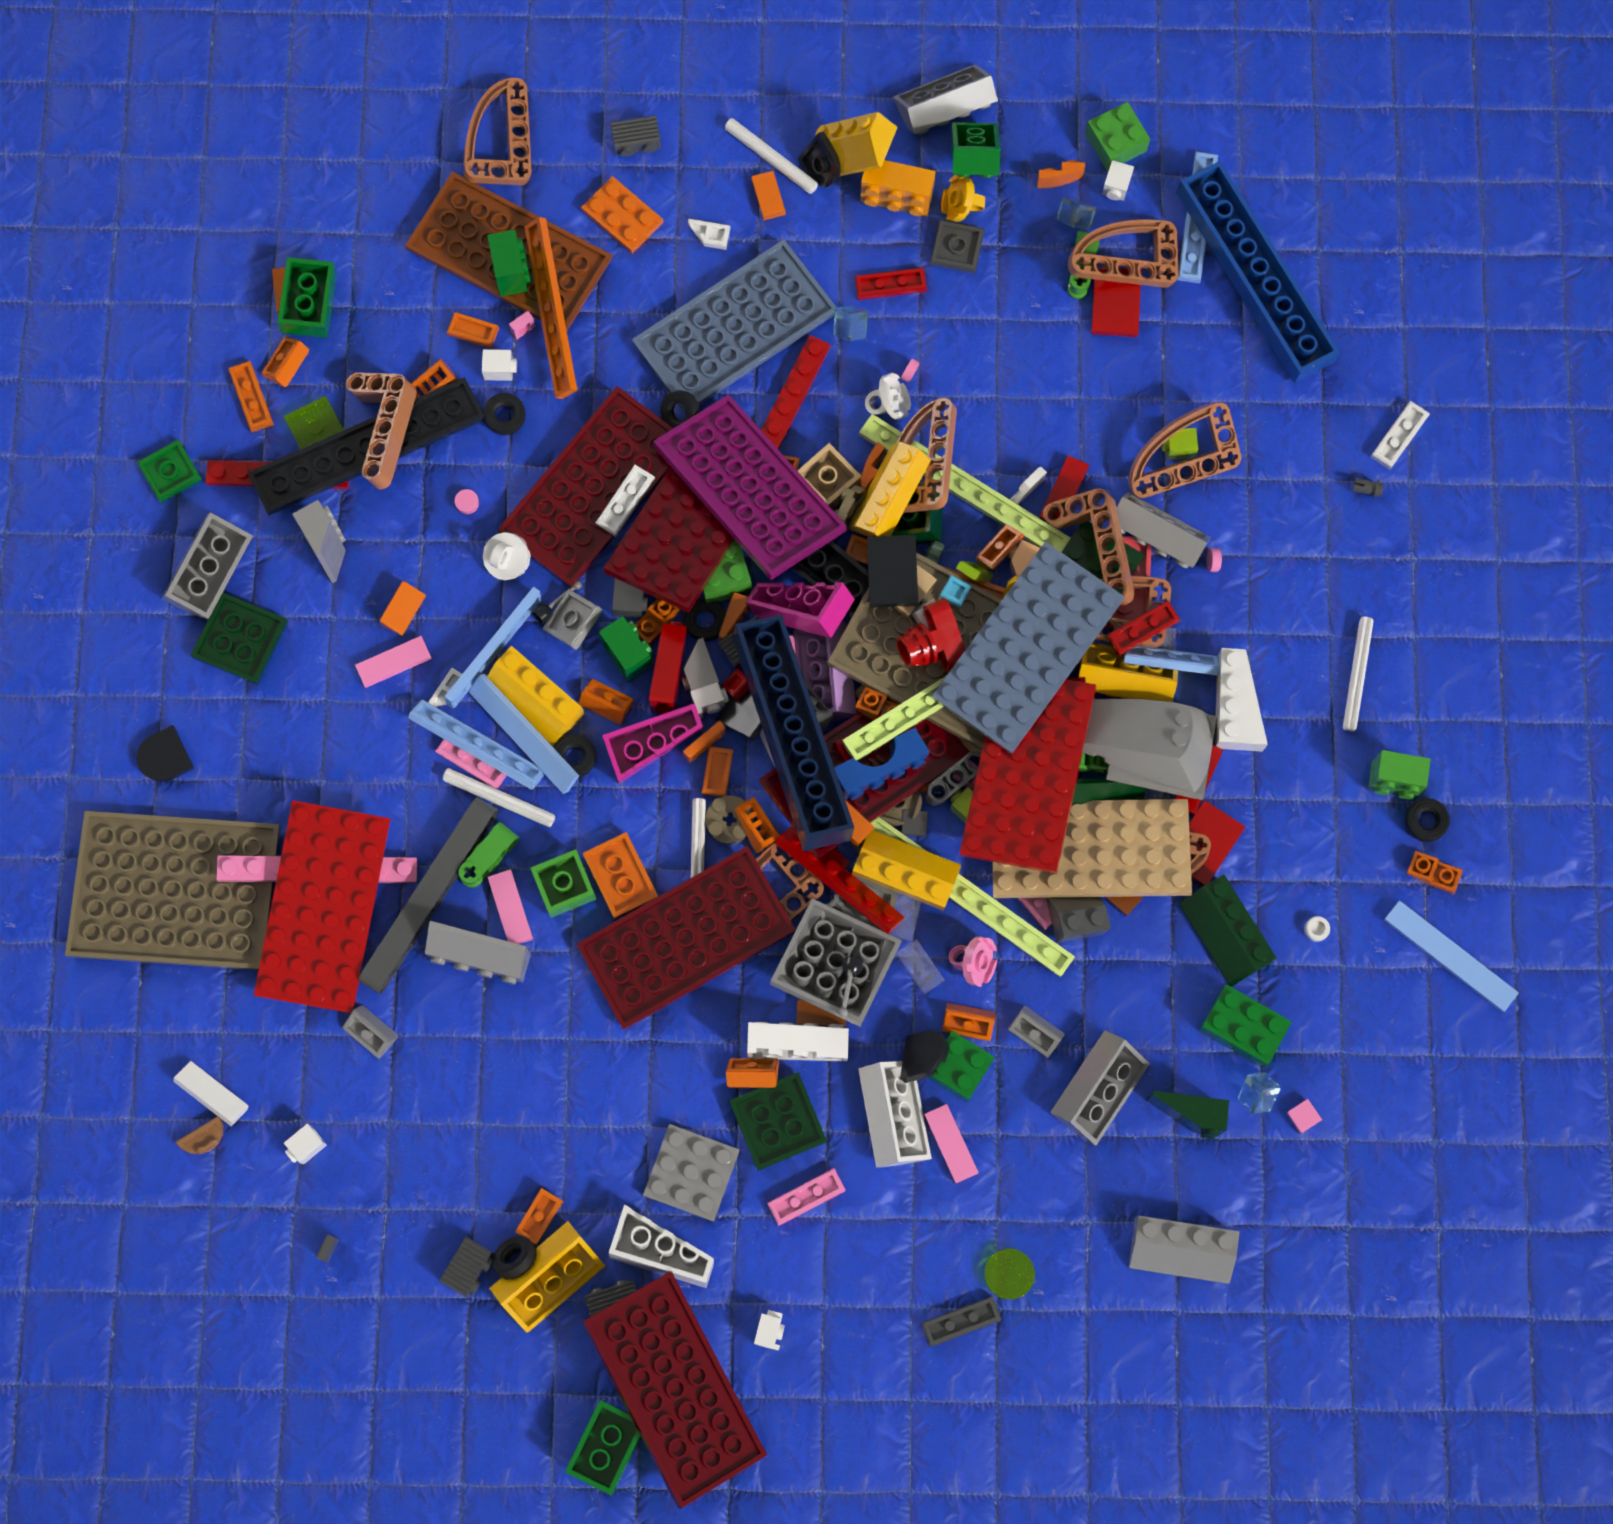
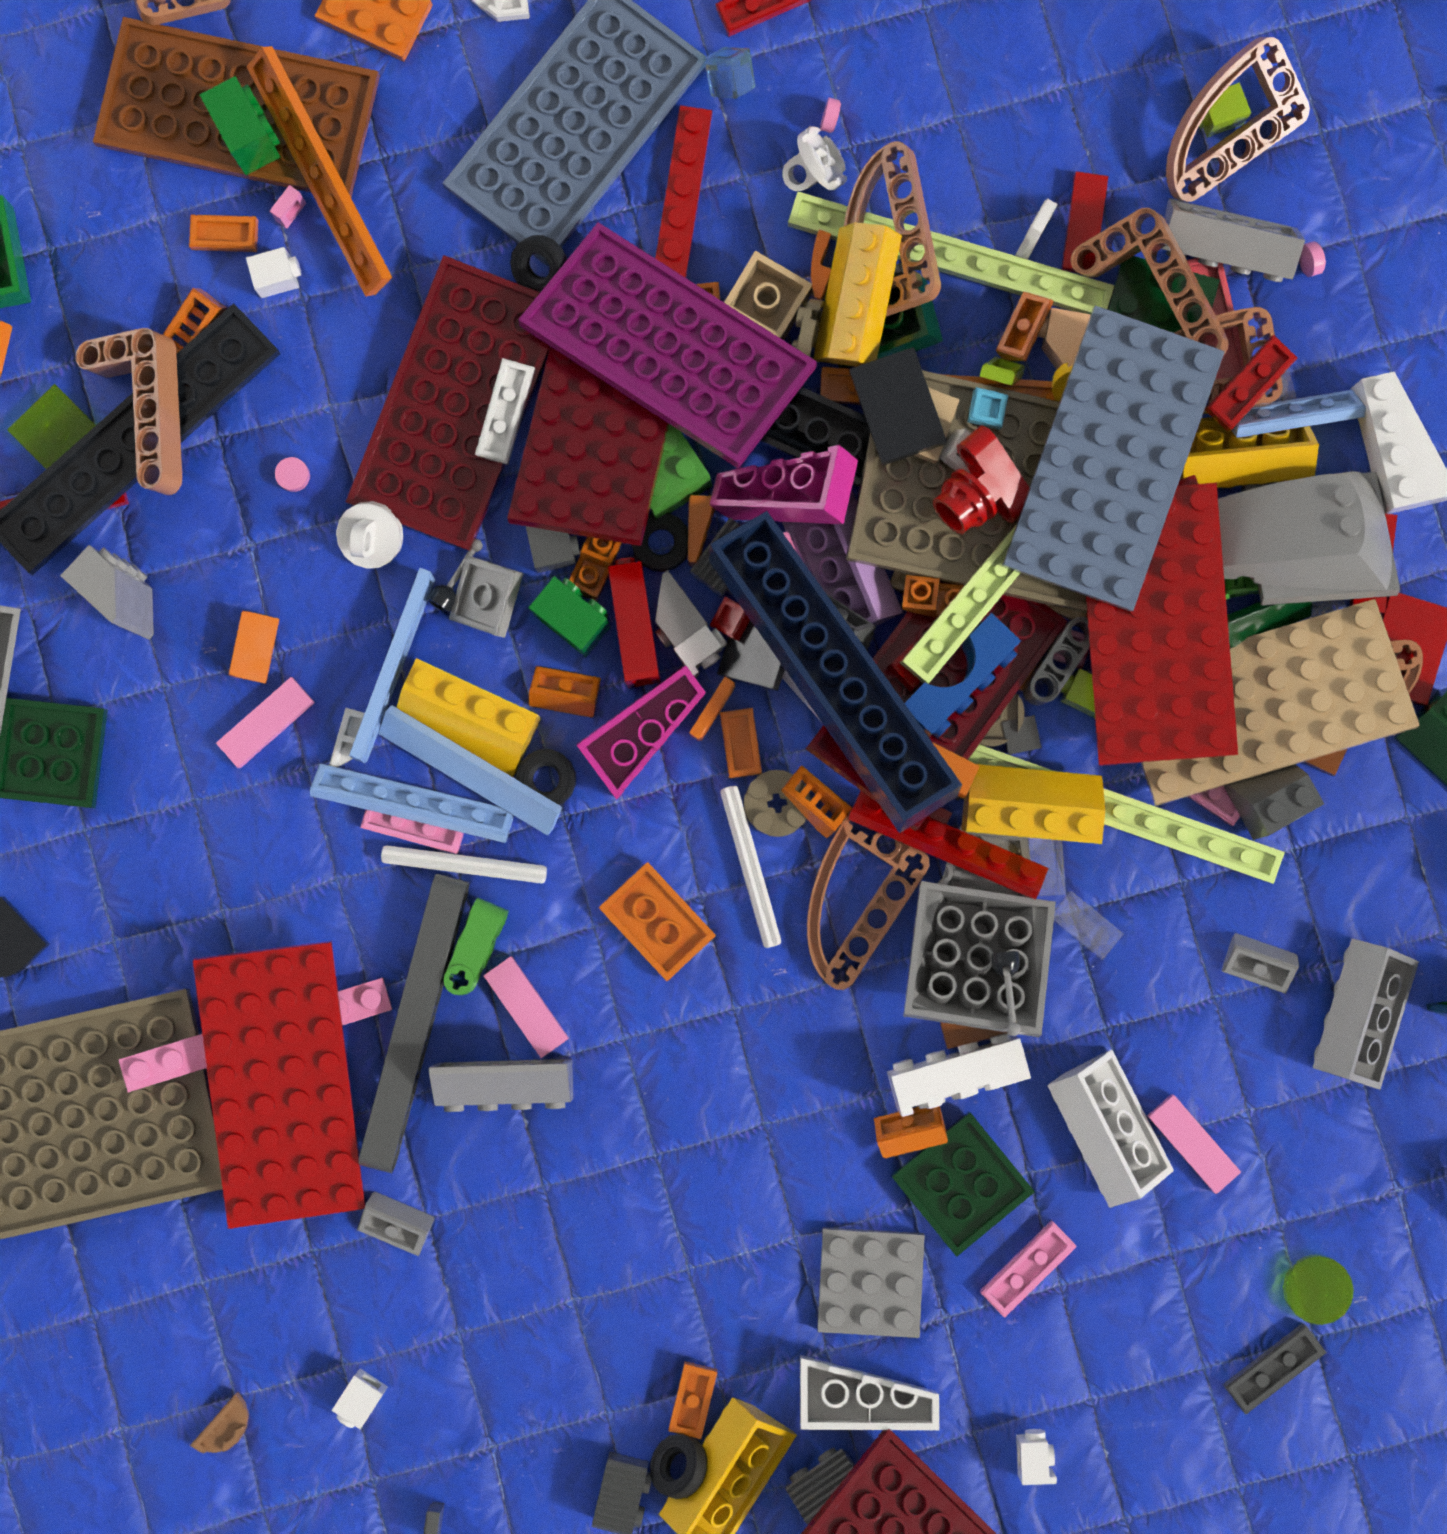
camera: 10 degrees left, 10 degrees up
white tile [173,1061,248,1126] -> none
black tyre [483,393,526,435] -> none
bright green brick [530,849,596,918] -> none
dark red plate [576,846,796,1030] -> none
black tile [900,1030,949,1083] -> none
sand green tile [925,541,945,564] -> none
green brick [927,1031,995,1103] -> none
orange slope [942,1003,995,1041] -> none
bright pink tile [949,936,997,987] -> none

